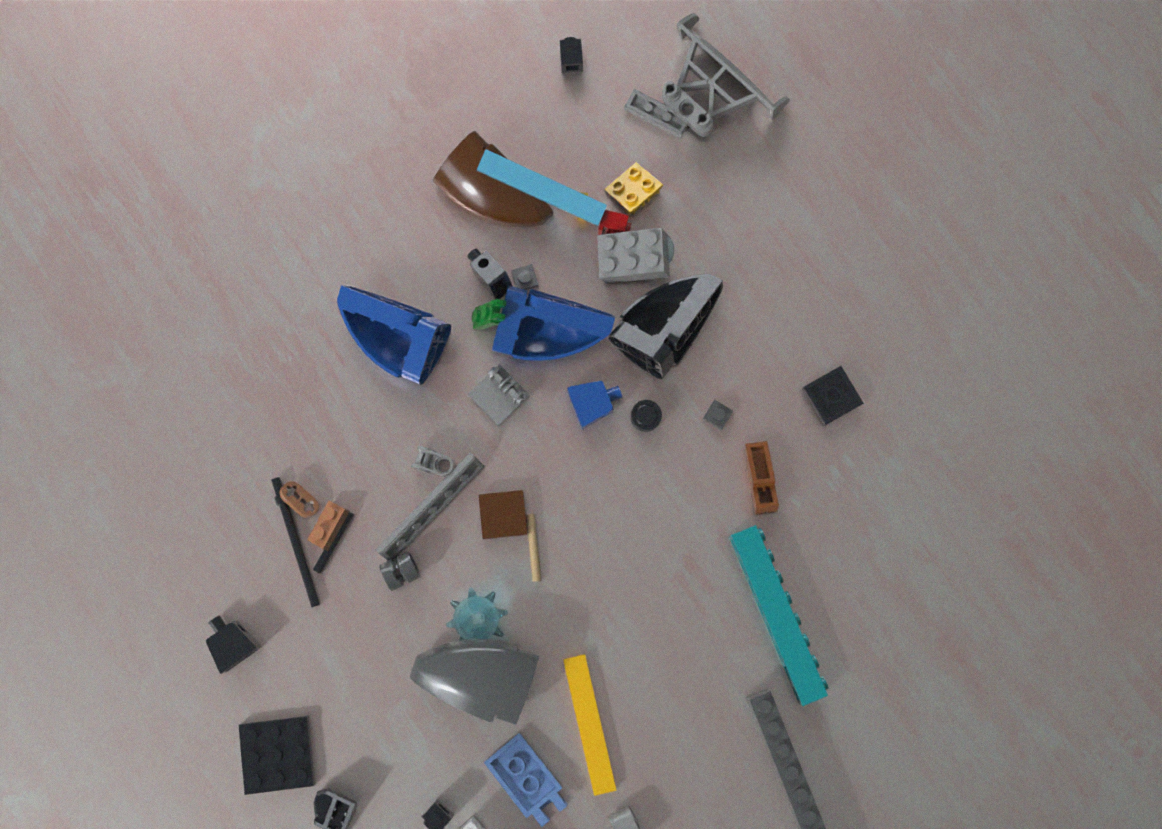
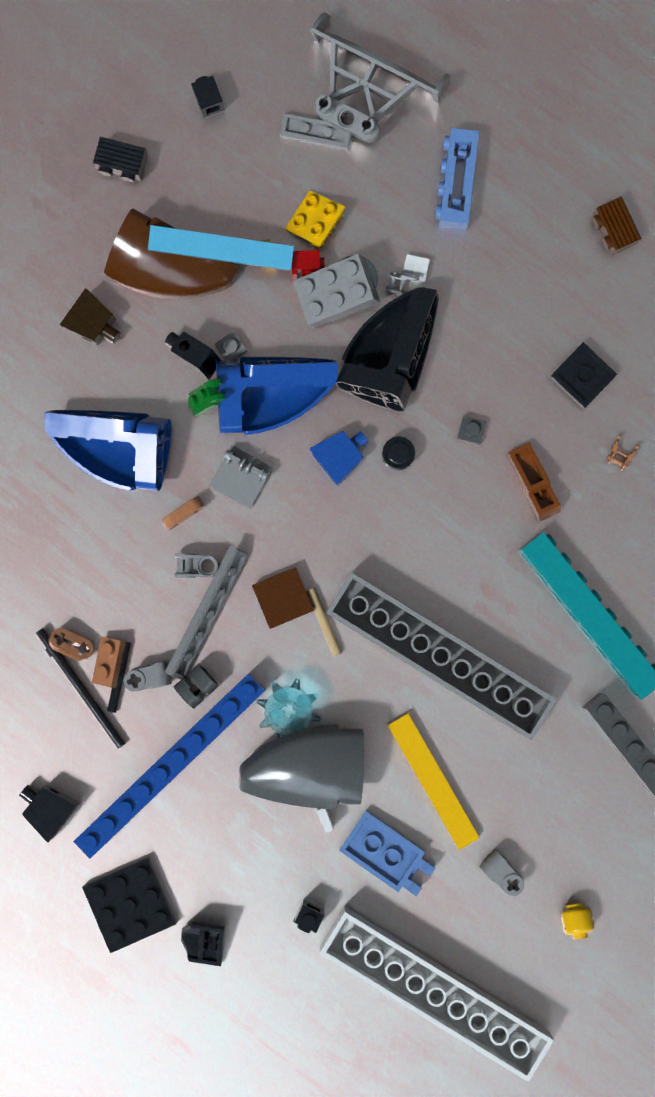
camera: 10 degrees left, 5 degrees up
none -> dark brown torso [60,288,121,345]
none -> blue brick [73,673,266,859]
none -> black brick [93,136,148,182]
none -> light grey piece [124,661,172,692]
none -> nougat beam [161,496,205,531]
none -> white tile [317,808,334,833]
none -> light grey brick [326,572,557,741]
none -> light grey piece [386,271,419,297]
none -> white tile [403,254,430,284]
none -> medium blue brick [435,128,479,230]
none -> reddish brown brick [592,196,642,255]
none -> nougat piece [607,435,639,470]

